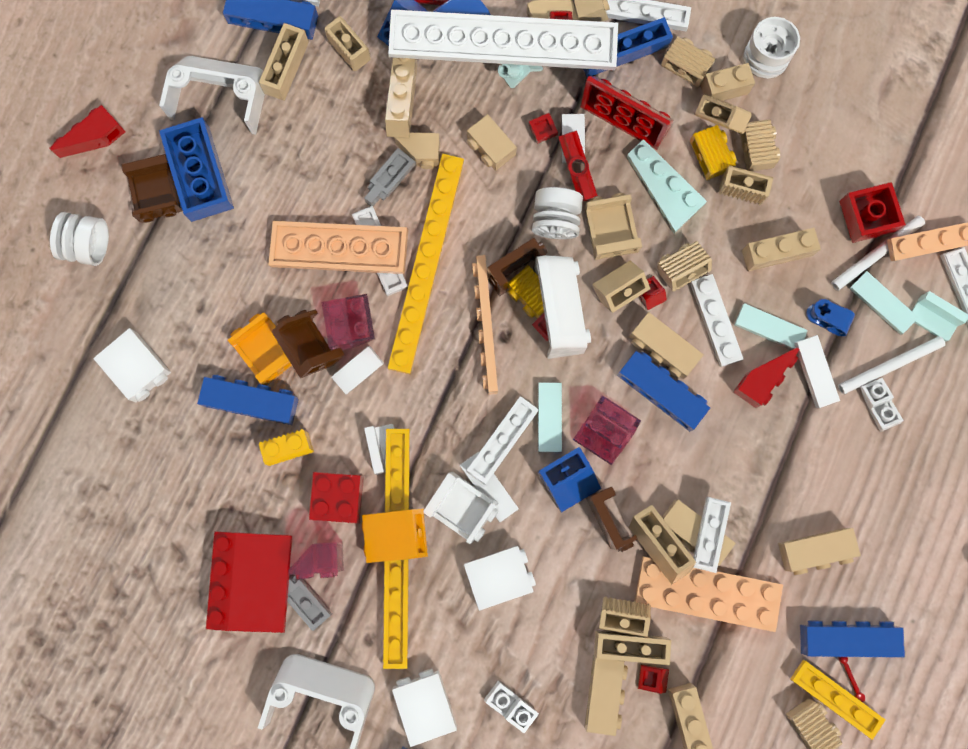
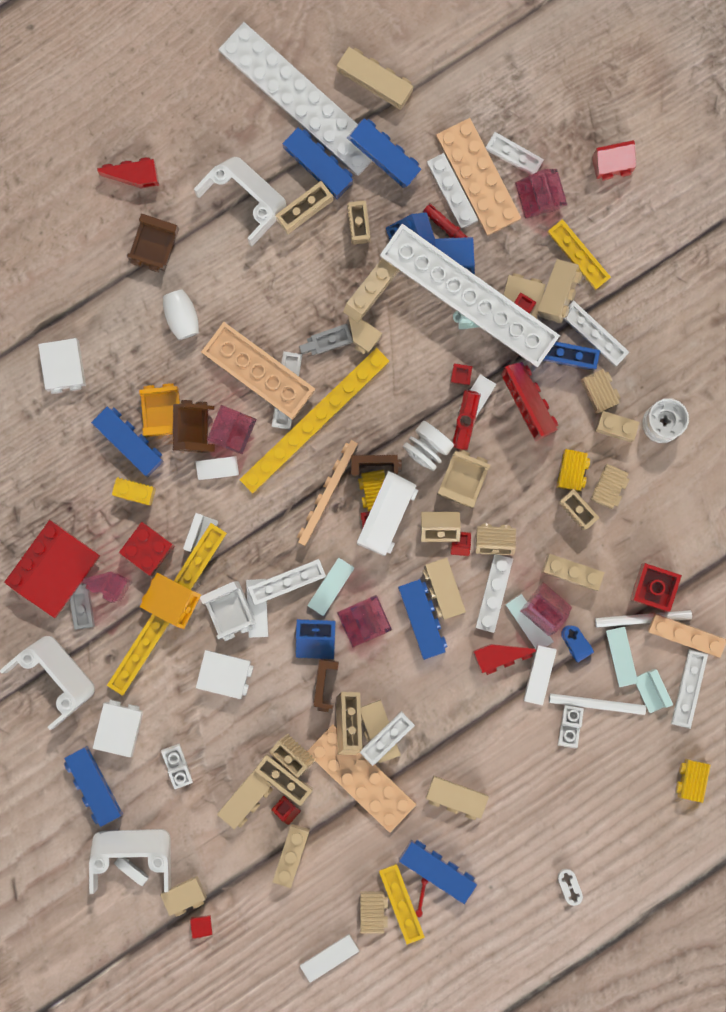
camera: 30 degrees right, 5 degrees up
white wheel [50,212,109,266] -> none
blue brick [159,117,234,222] -> none
tan brick [467,114,517,171] -> none
light aqua wing [627,139,707,233] -> none
tan brick [695,95,752,134] -> none
none -> white piece [163,289,199,340]
none -> clear pink slope [520,582,572,636]

